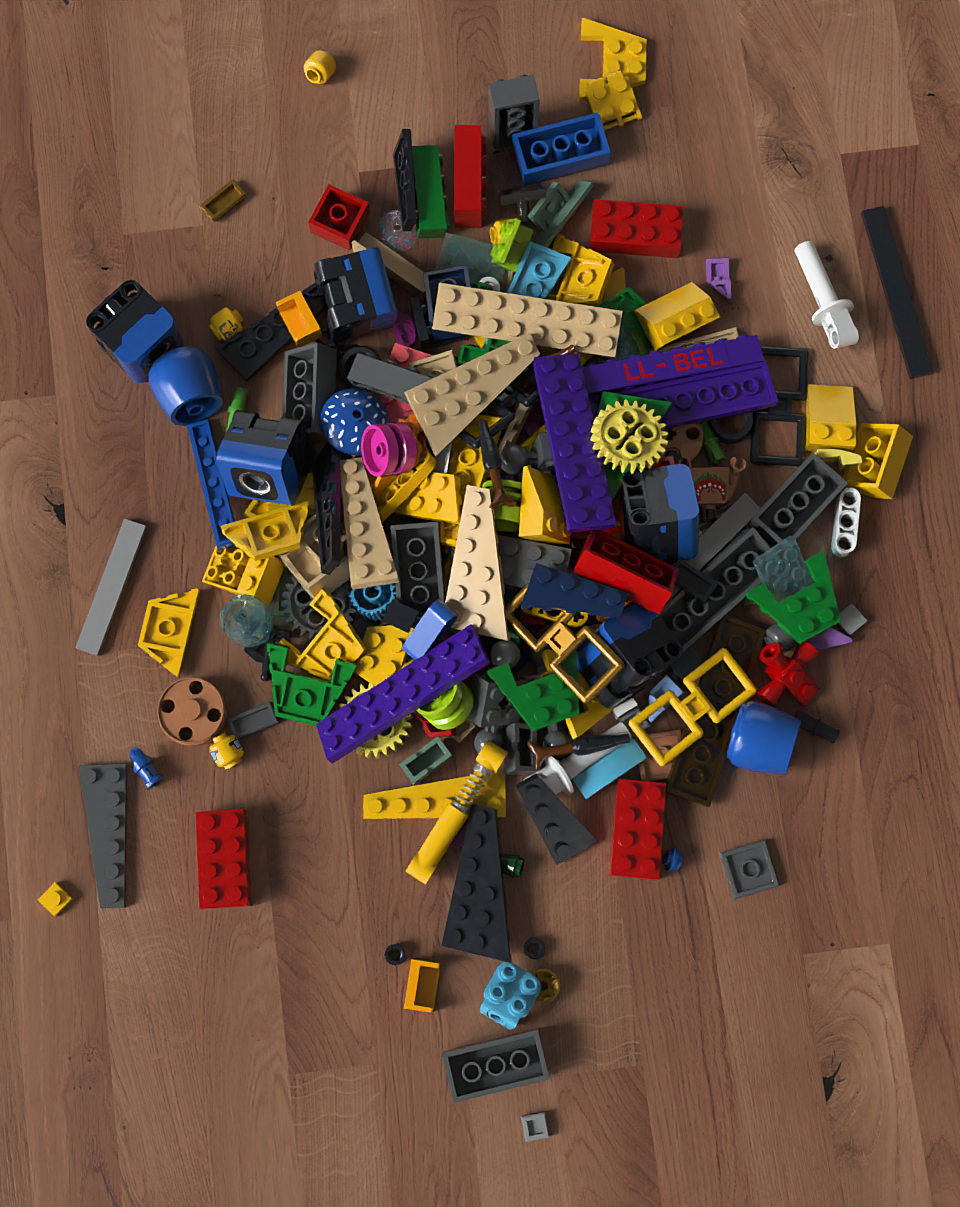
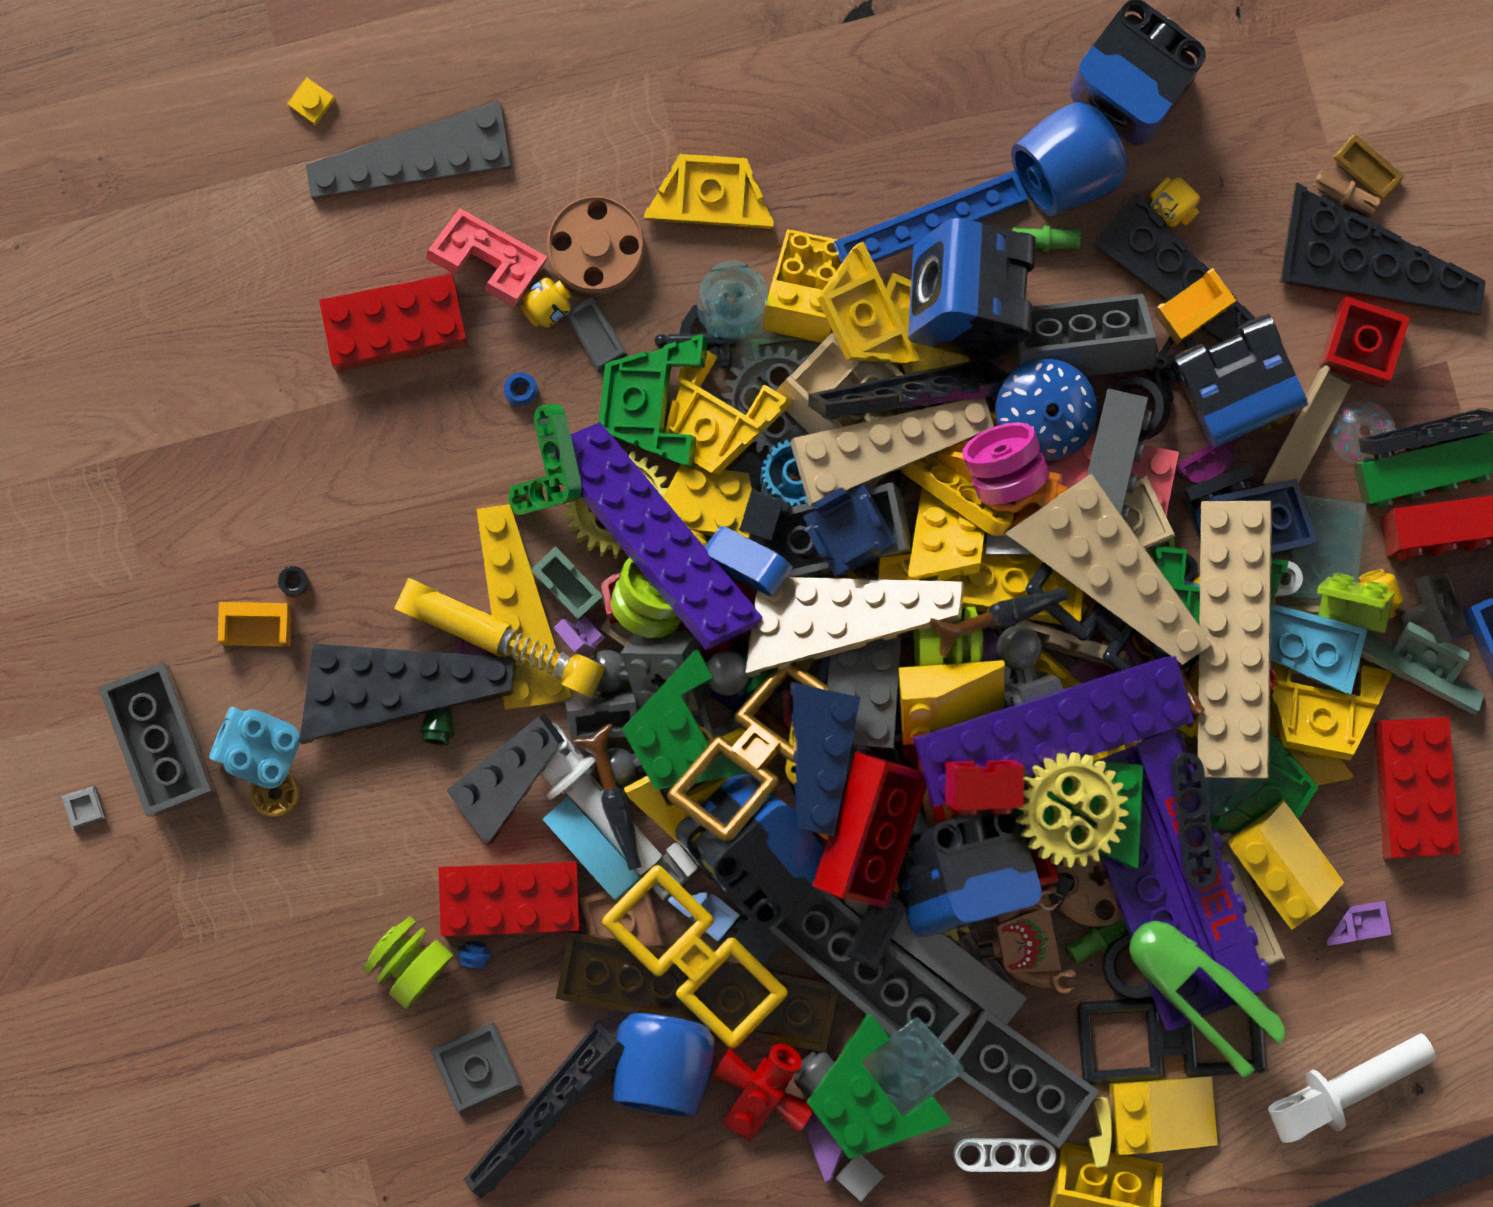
camera: 75 degrees right, 5 degrees up
light grey tile [75,519,147,656] -> none
blue piece [130,747,165,790] -> none
black axle [523,938,545,959] -> none
black axle [794,711,840,744] -> none
none -> lime wheel [362,916,454,1009]
none -> coral plate [426,208,547,307]
none -> black wing [463,1021,625,1199]
none -> blue plate [504,372,538,406]
none -> green beam [508,404,582,515]
none -> medium lavender slope [554,616,604,655]
none -> dark blue panel [804,483,898,578]
none -> red brick [945,760,1024,815]
none -> bright green piece [1129,921,1286,1077]
none -> black beam [1169,752,1217,888]
none -> black wing [1279,182,1486,316]
none -> medium nougat axle [1313,170,1380,218]

